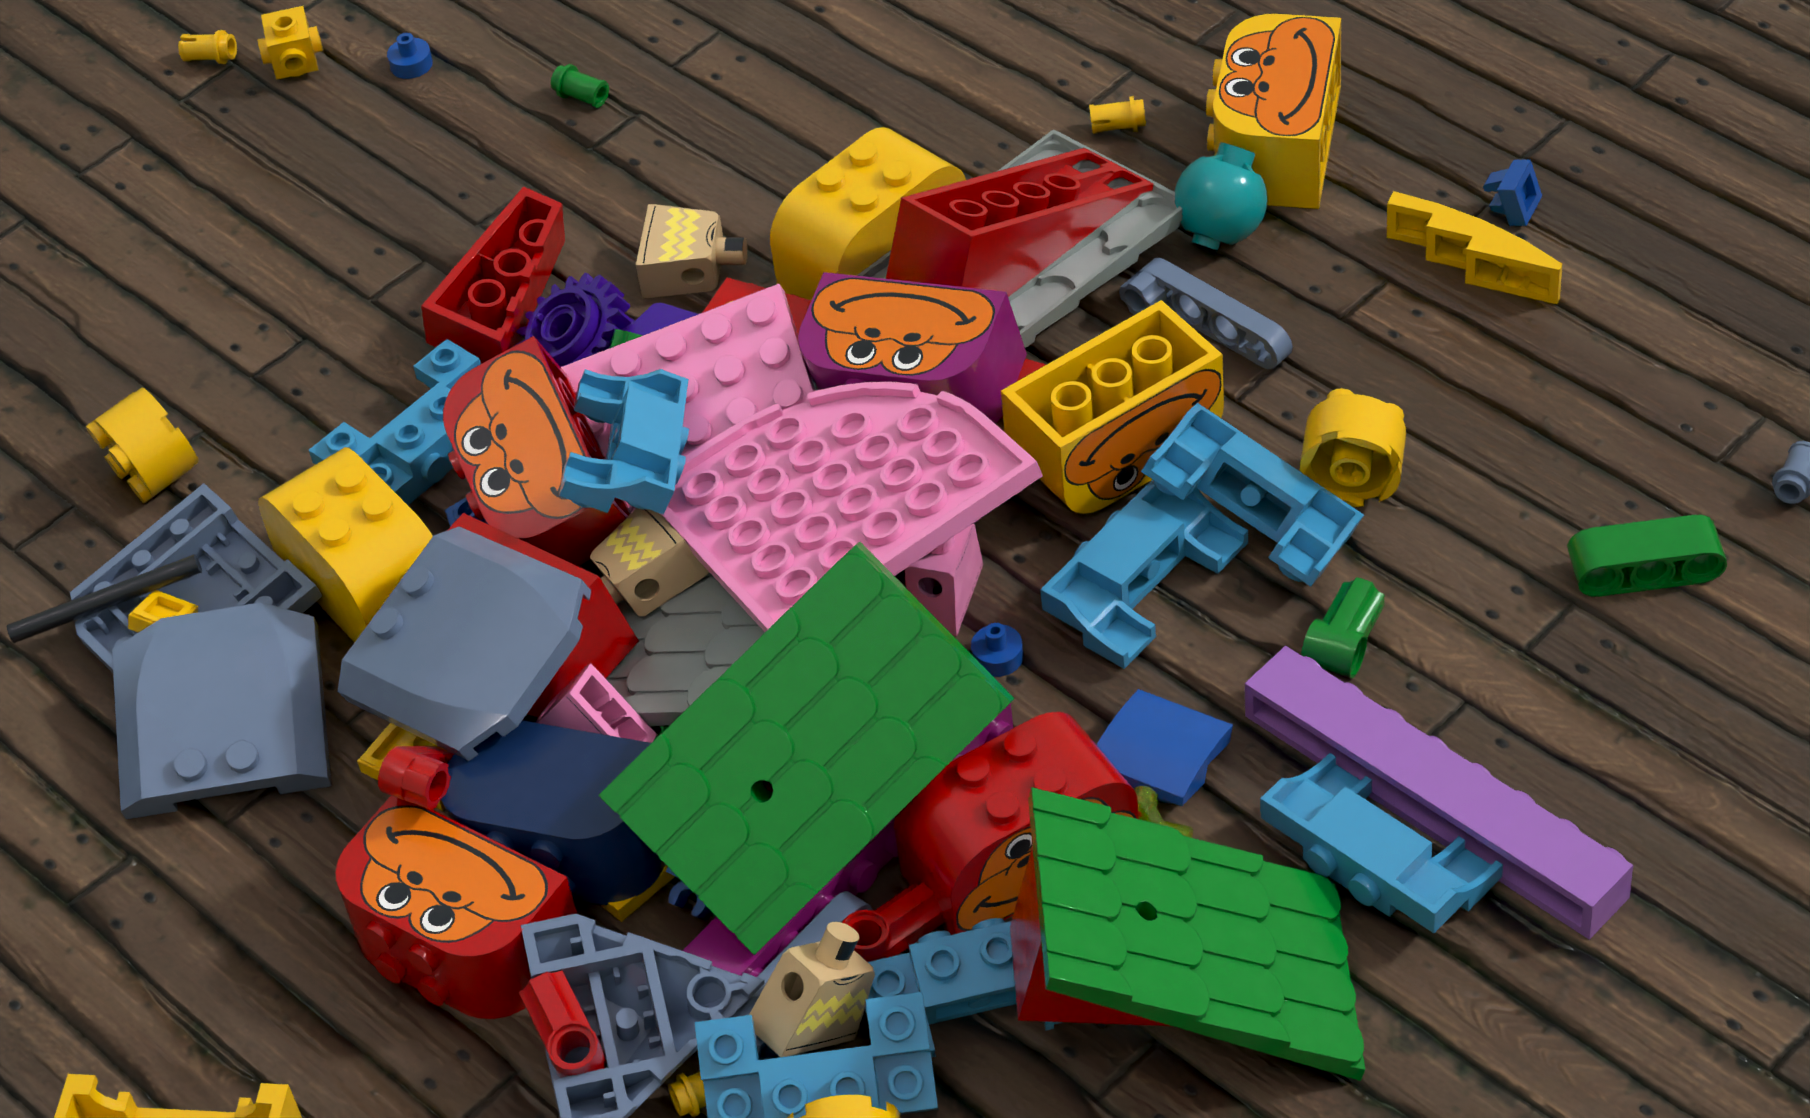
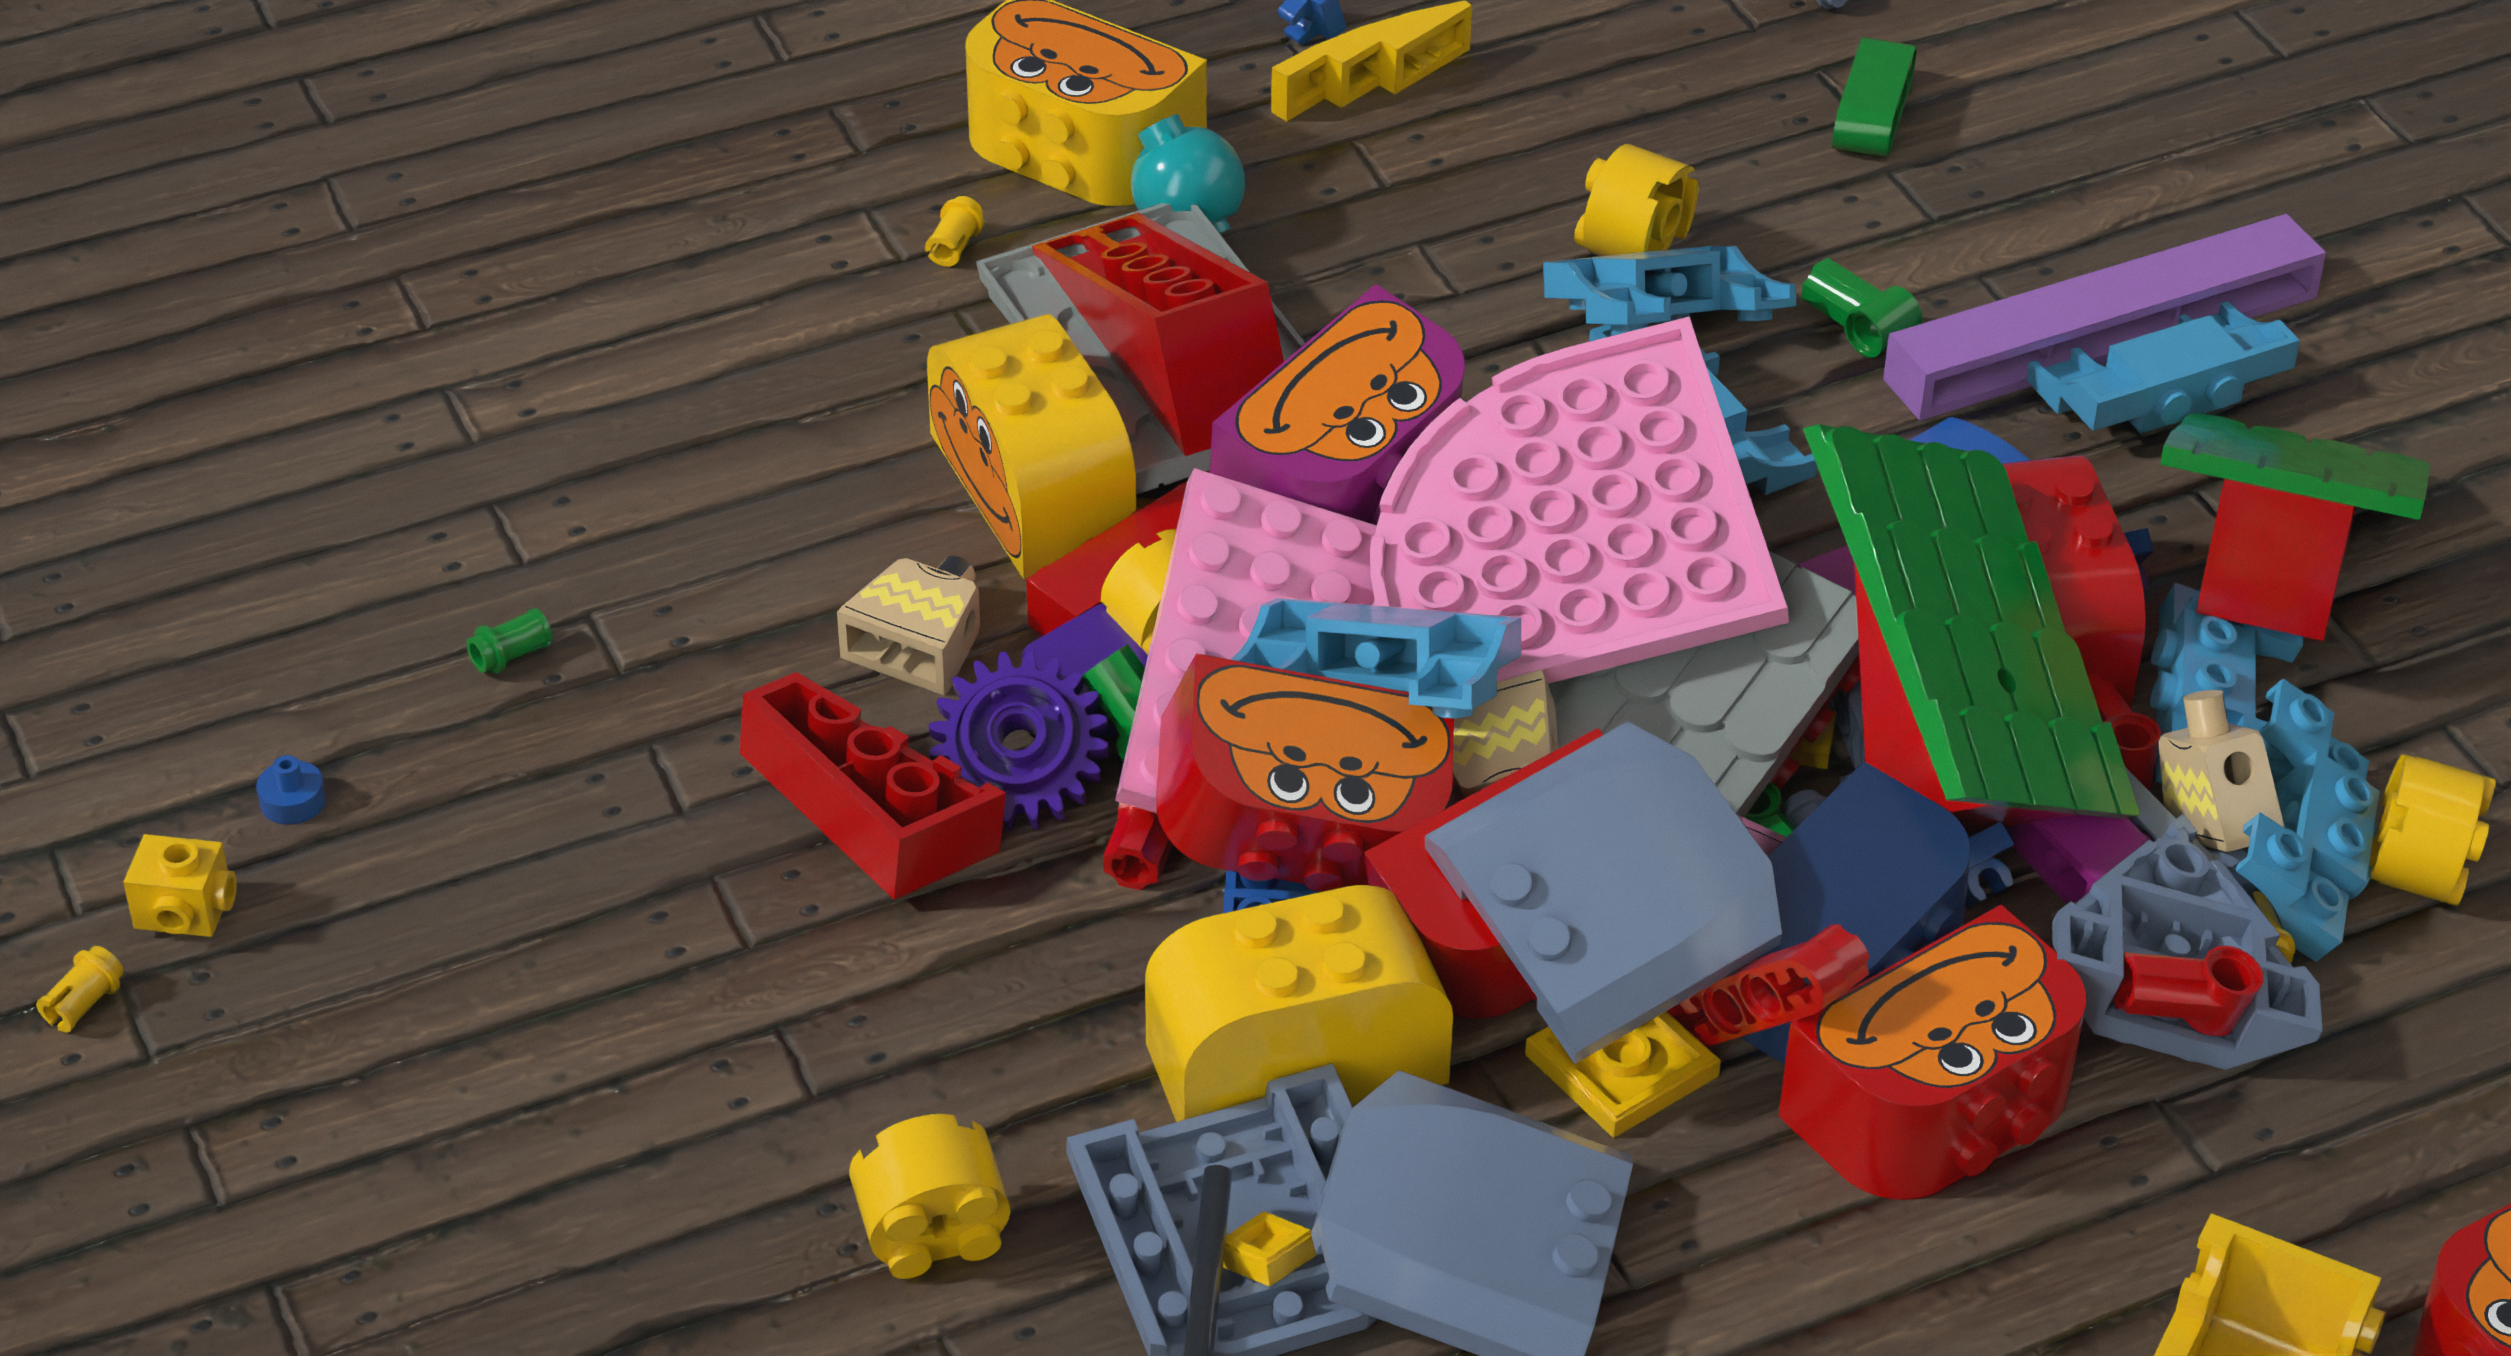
camera: 75 degrees left, 5 degrees down
dark azure bracket [309,339,481,505] -> none
yellow brick [1001,300,1224,514] -> none
sand blue beam [1119,258,1293,369] -> none

